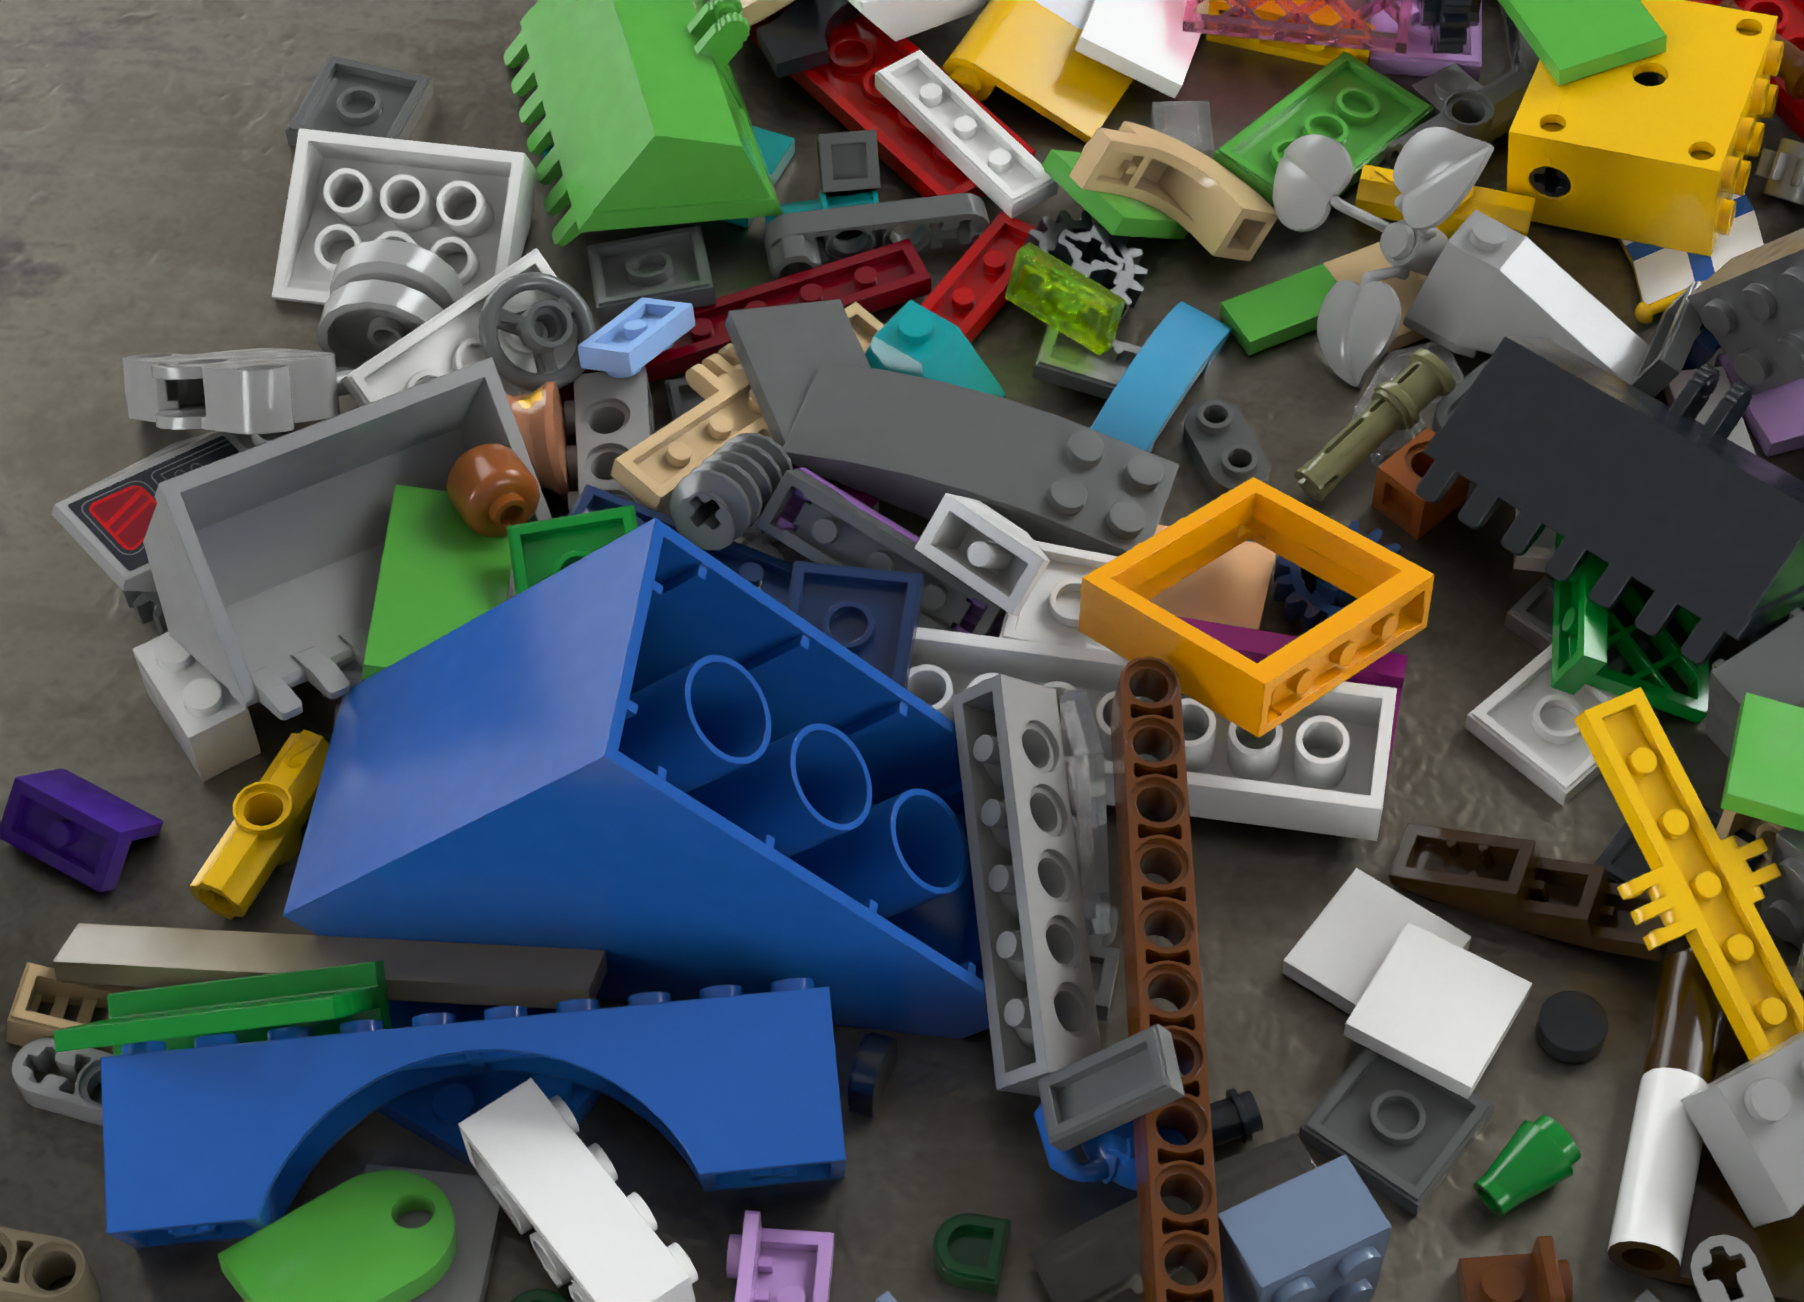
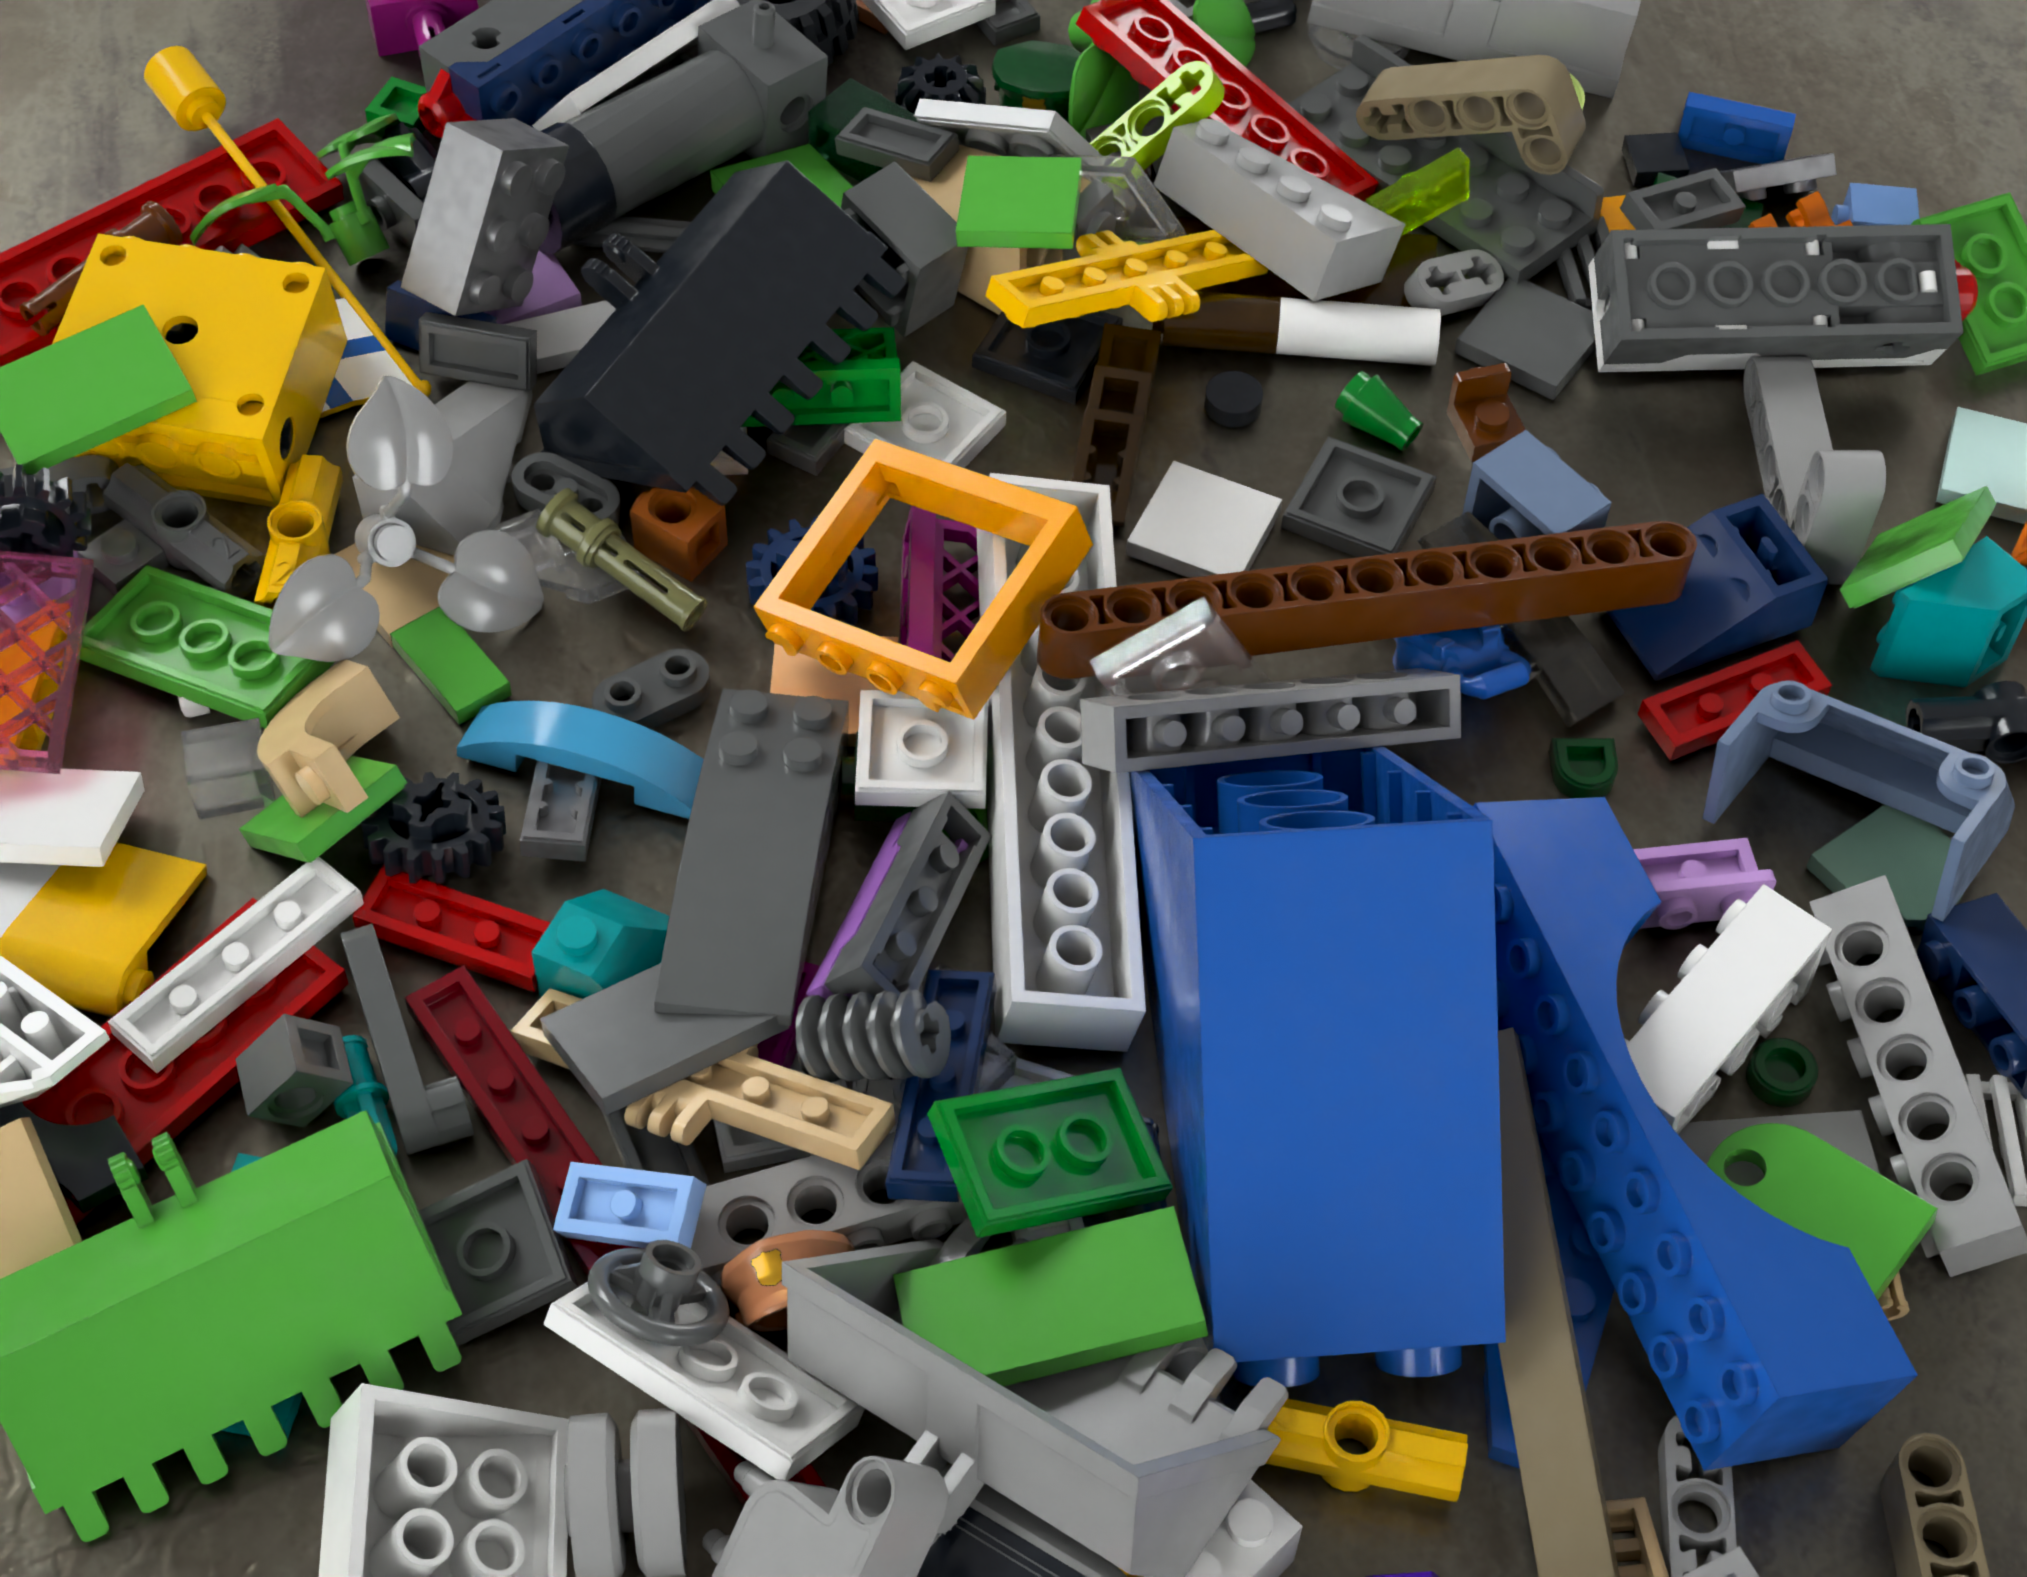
camera: 105 degrees left, 0 degrees up
green fence [53,960,392,1056] -> none
dark orange head [446,443,540,537] -> none
dark blue tile [786,561,924,689] -> none
white slope [914,493,1050,616] -> none
clear neon green plate [1005,242,1126,356] -> none
dark grey tile [1037,1024,1185,1152] -> none
white tile [1343,921,1532,1099] -> none

